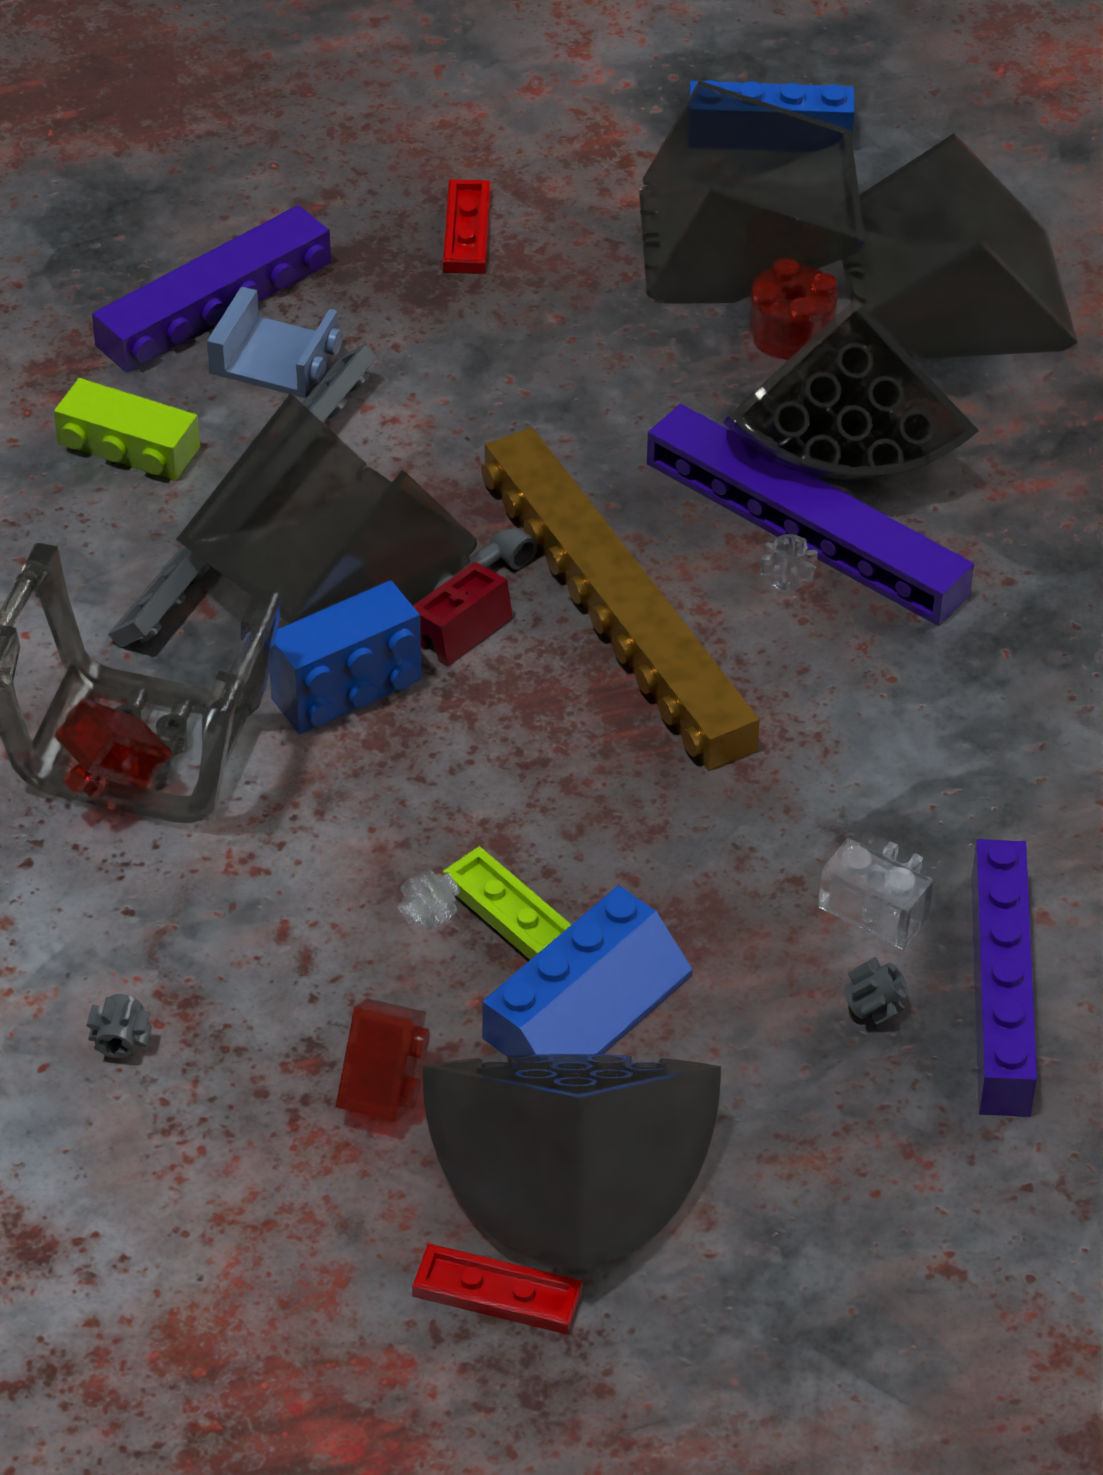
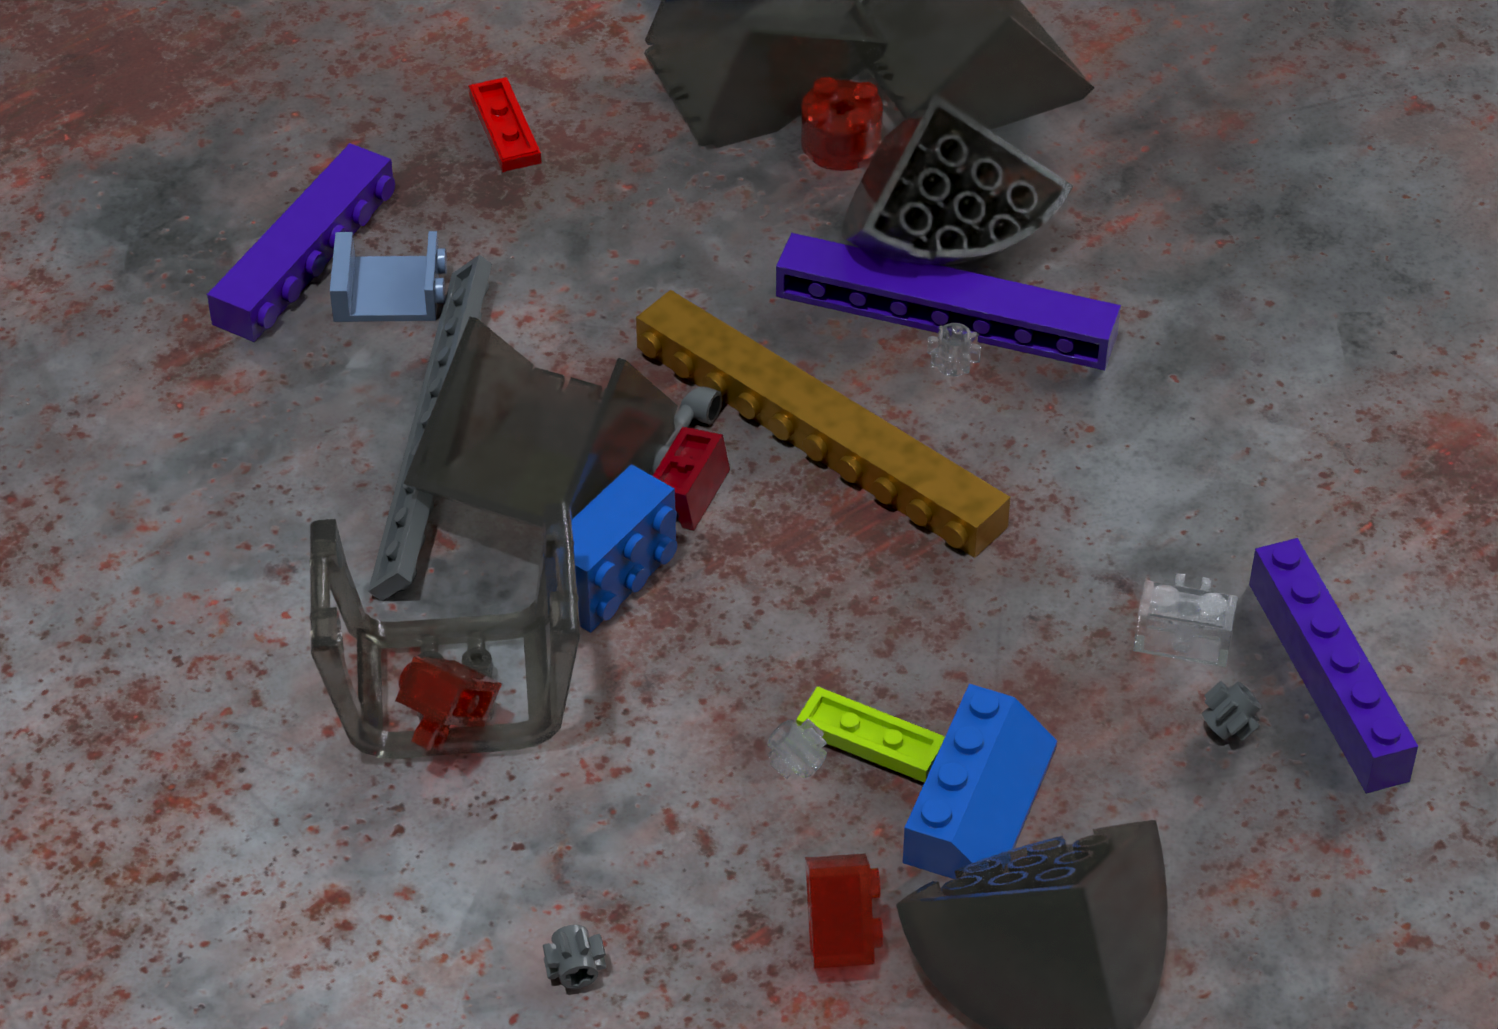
camera: 20 degrees left, 0 degrees up
lime brick [54,378,200,481] -> none

